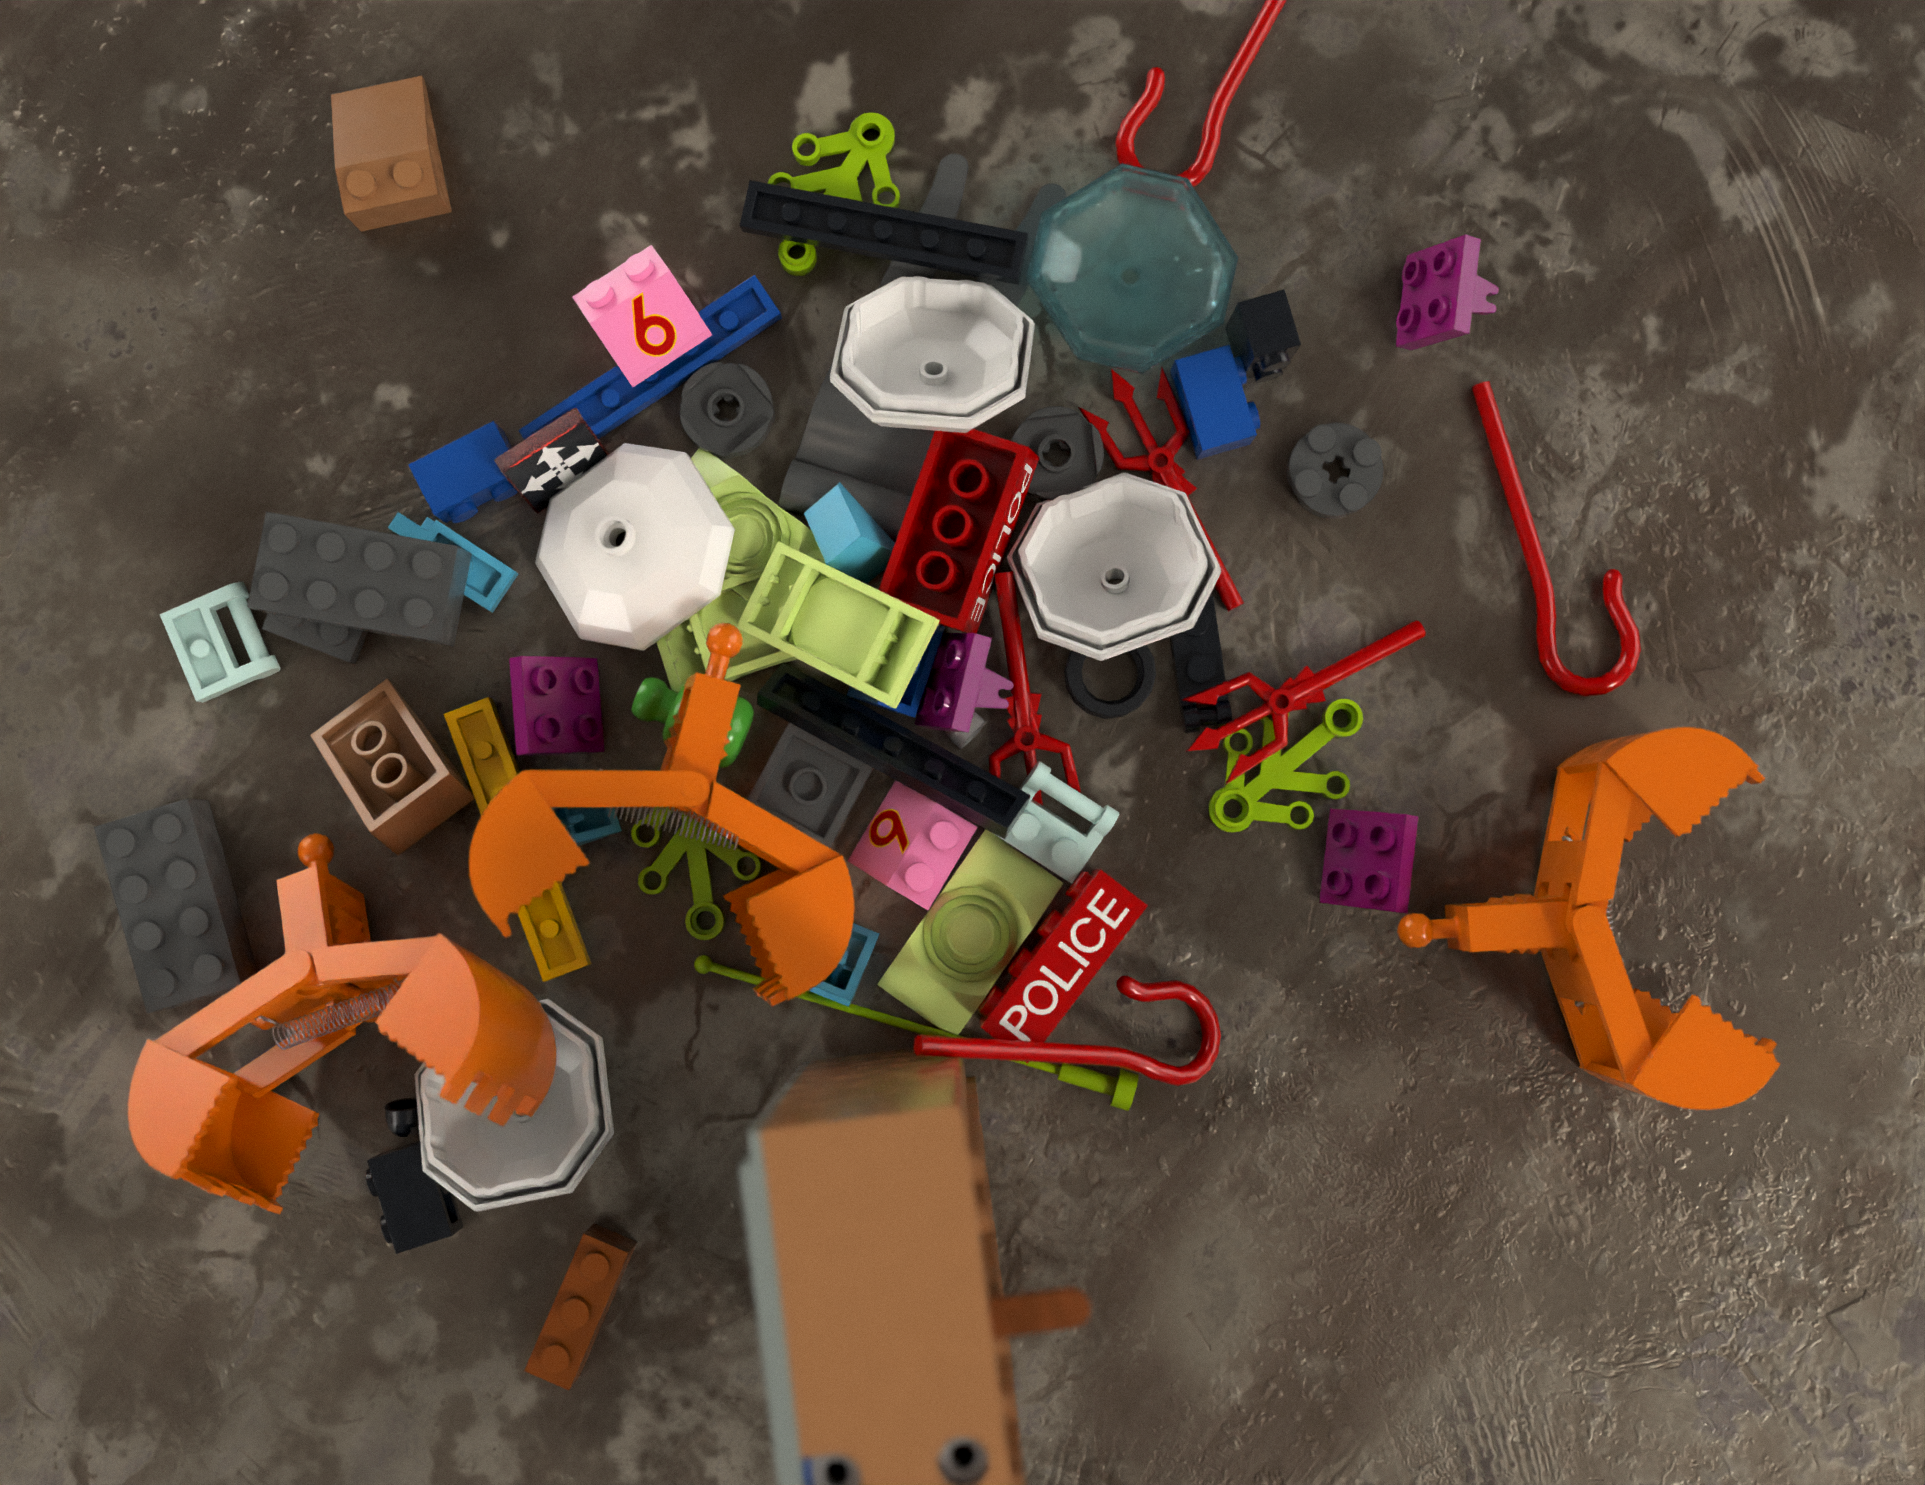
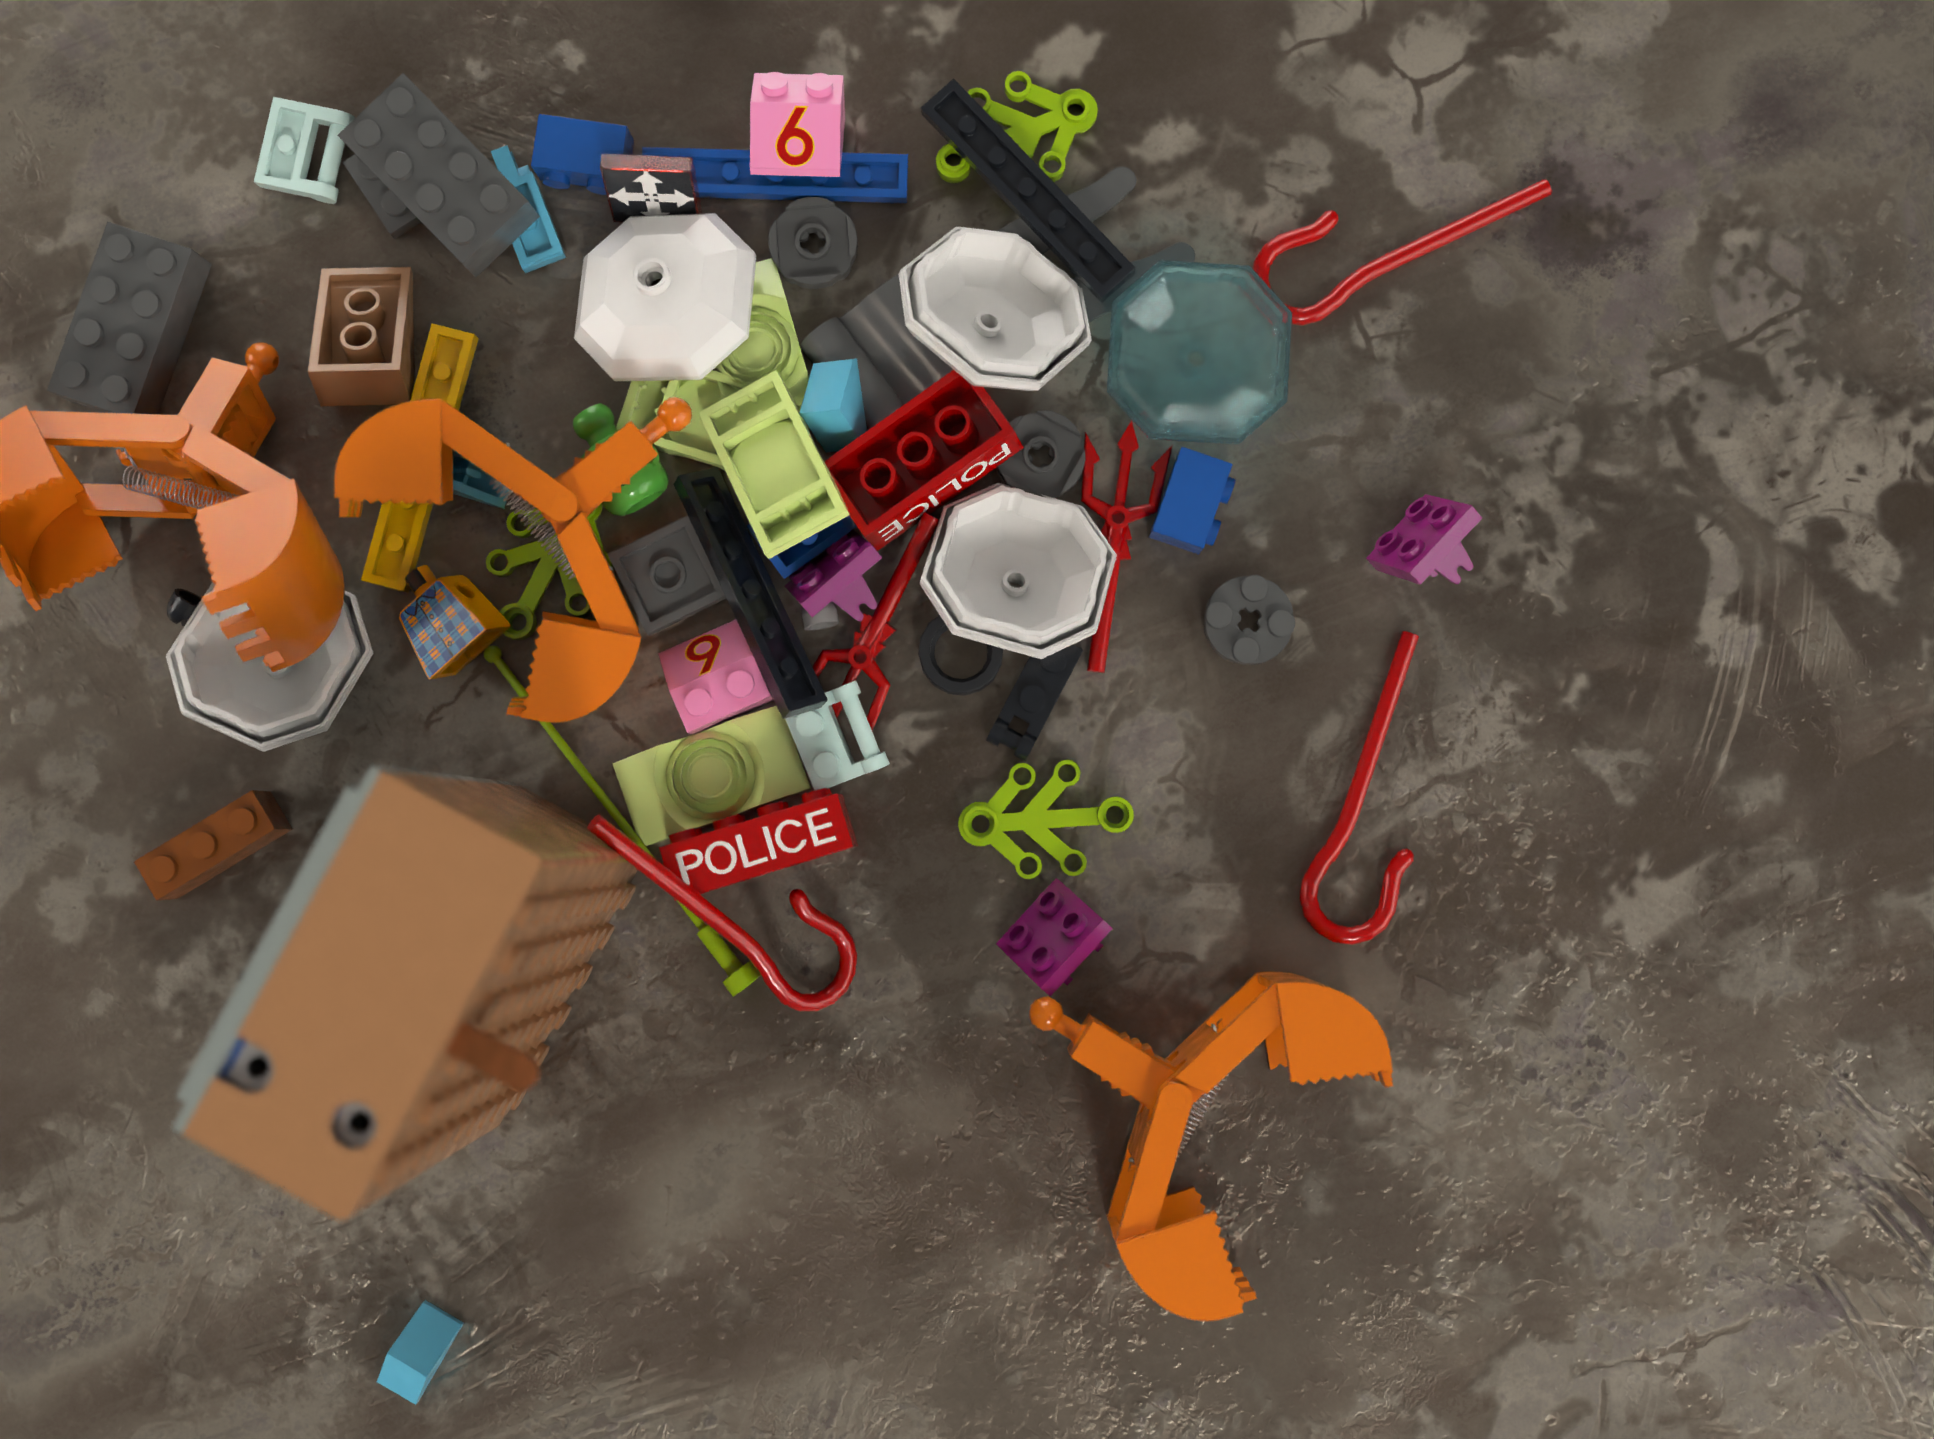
camera: 40 degrees right, 0 degrees up
black brick [366,1141,463,1254] -> none
magenta plate [509,656,605,755] -> none
medium azure slope [808,923,879,1007] -> none
red piece [1181,620,1426,785] -> none
black brick [1225,289,1301,383] -> none
none -> torso [399,565,511,680]

